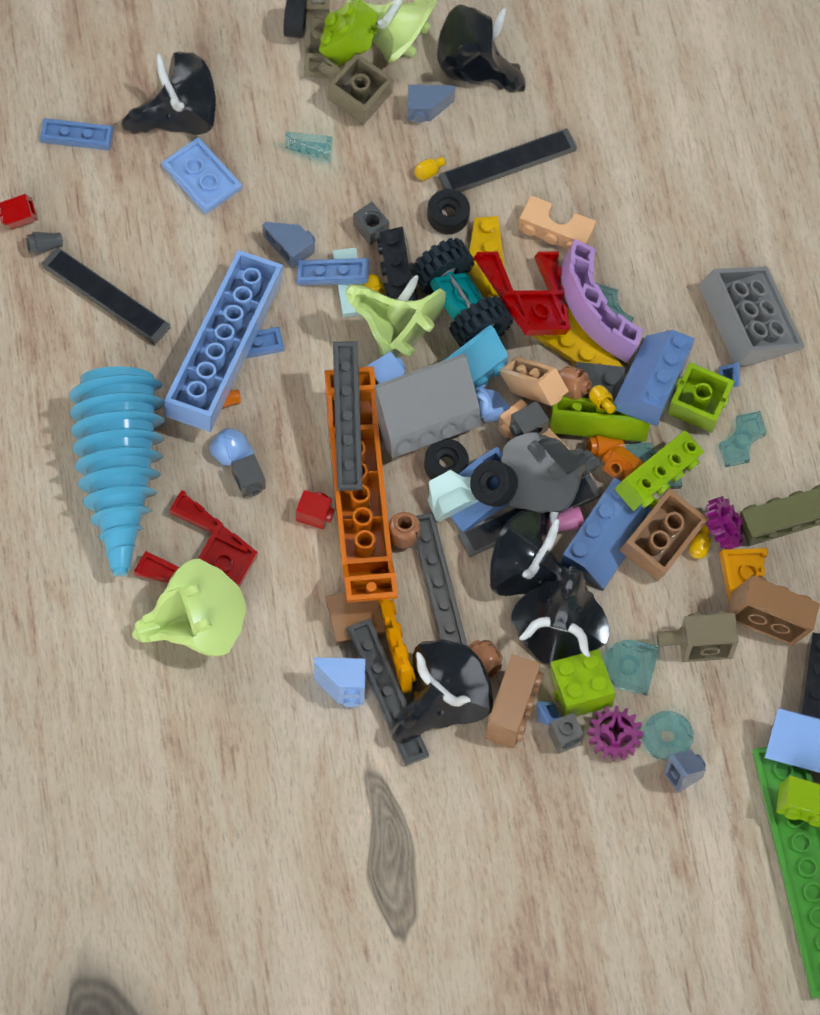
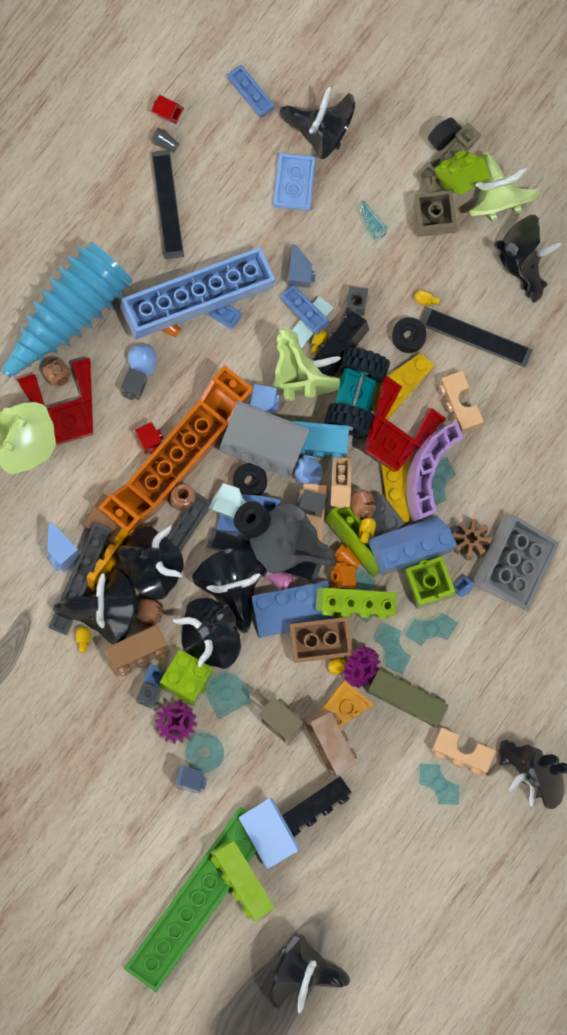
camera: 50 degrees right, 10 degrees up
dark grey tile [333,341,363,491] -> none
sand blue slope [407,84,455,123] -> none
none -> nougat head [43,358,71,386]
none -> yellow cylinder [75,626,91,654]
none -> black animal [118,525,184,600]
none -> clear light blue tile [375,623,411,675]
none -> medium nougat gear [453,519,491,561]

